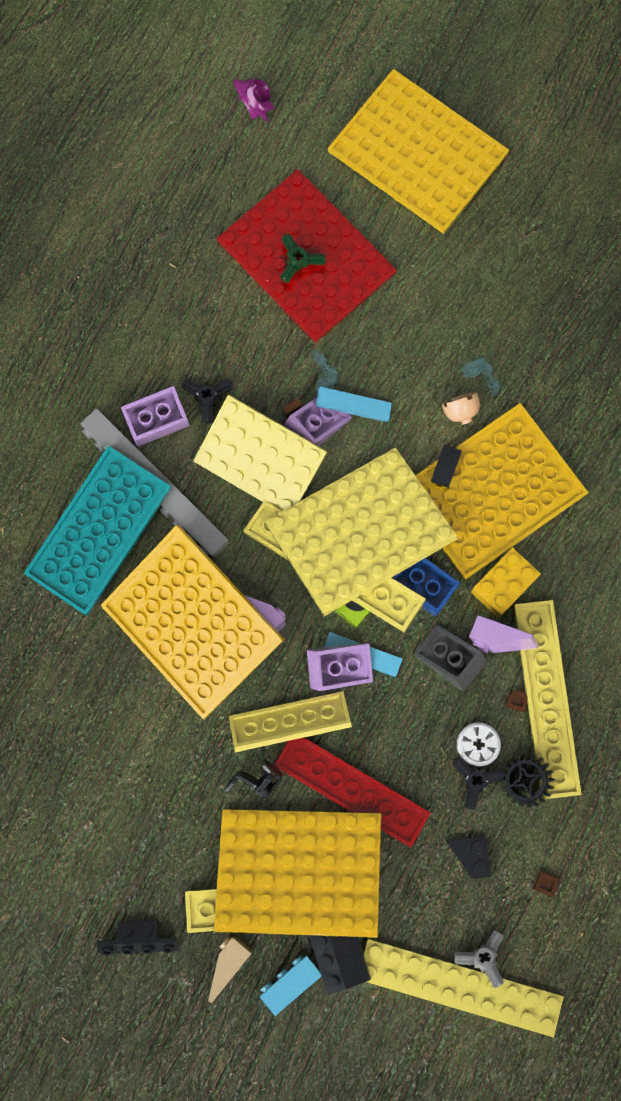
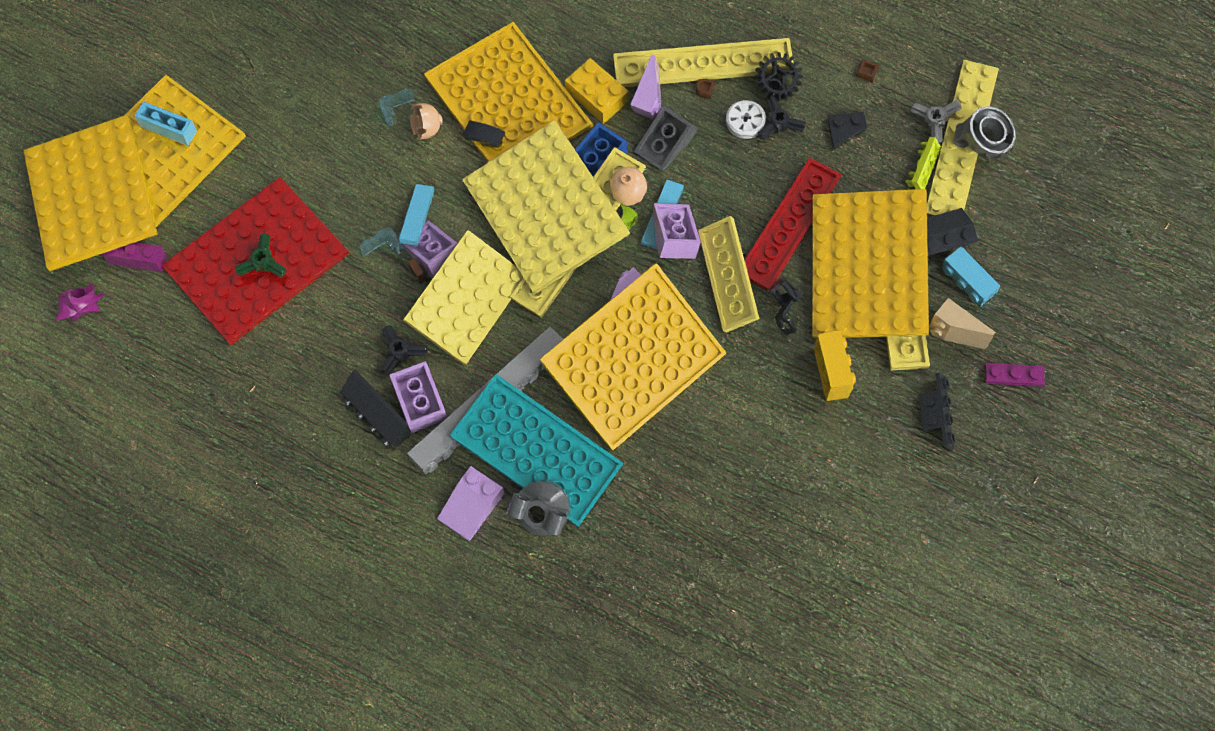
camera: 90 degrees left, 10 degrees down
none -> yellow plate [24,115,158,271]
none -> magenta brick [102,242,167,272]
none -> medium azure brick [135,101,197,146]
none -> black slope [341,369,411,450]
none -> lavender slope [437,466,504,541]
none -> dark grey piece [506,480,571,536]
none -> light nougat cylinder [610,167,647,206]
none -> yellow brick [813,330,856,401]
none -> neon yellow plate [905,137,941,189]
none -> dark grey piece [954,106,1016,159]
none -> magenta plate [985,363,1045,387]

